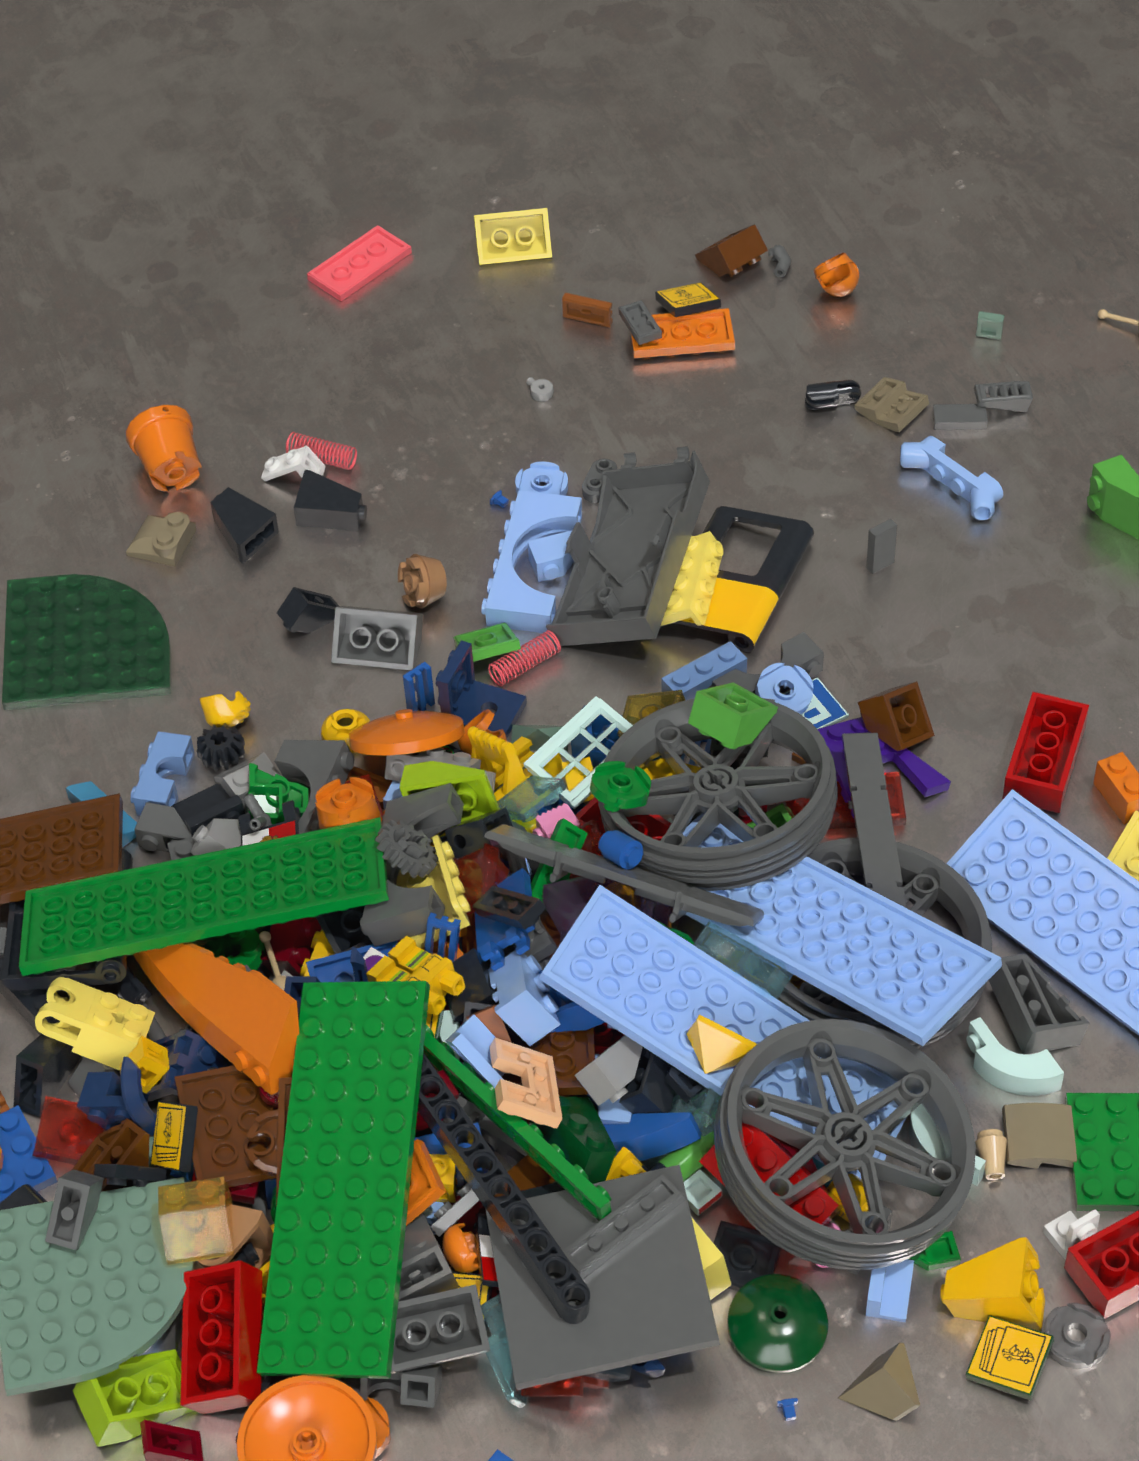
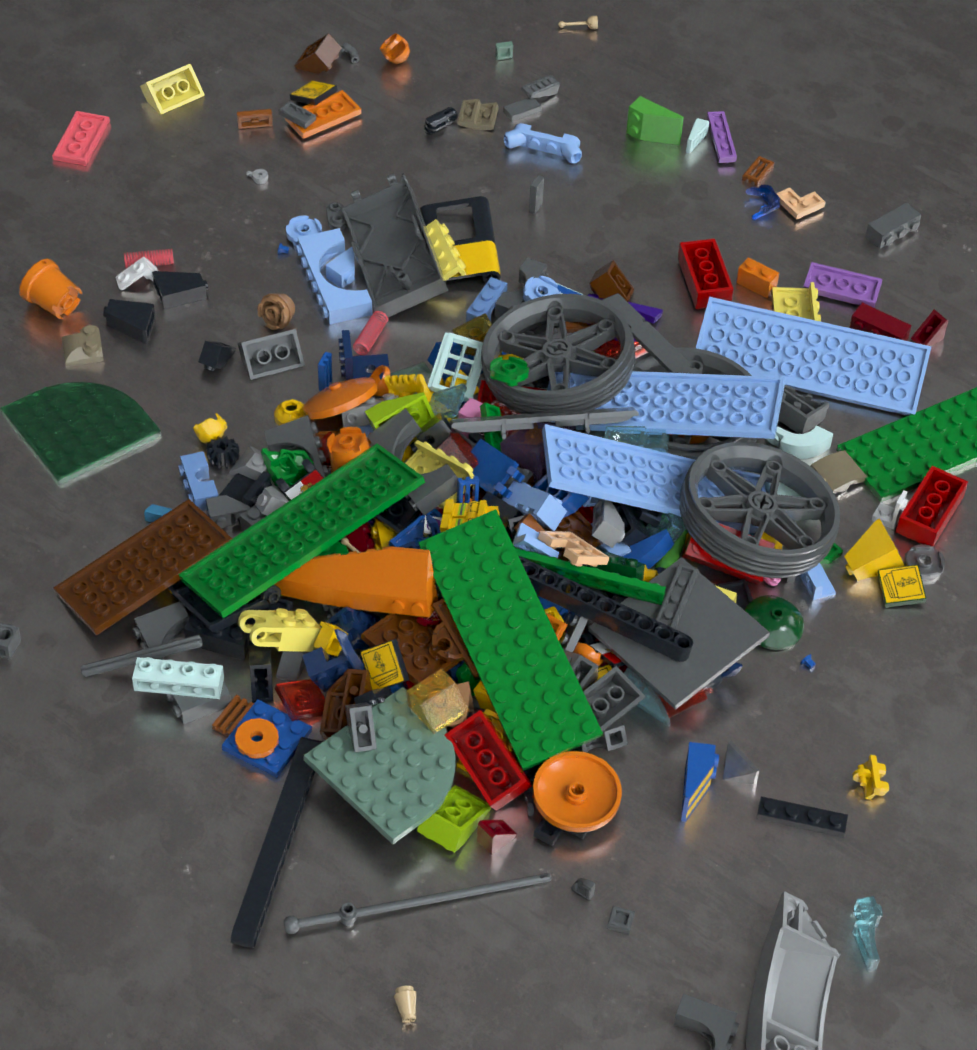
camera: 35 degrees left, 0 degrees up
dark grey piece [243,794,272,830] -> none
dark grey gear [375,819,438,878] -> none
bright green plate [453,623,521,662] -> none
black plate [472,886,546,930] -> none
blue brick [599,830,643,870] -> none
yellow slope [687,1014,757,1074] -> none
bright green slope [688,682,778,749] -> none
dark tan slope [838,1342,920,1421] -> none

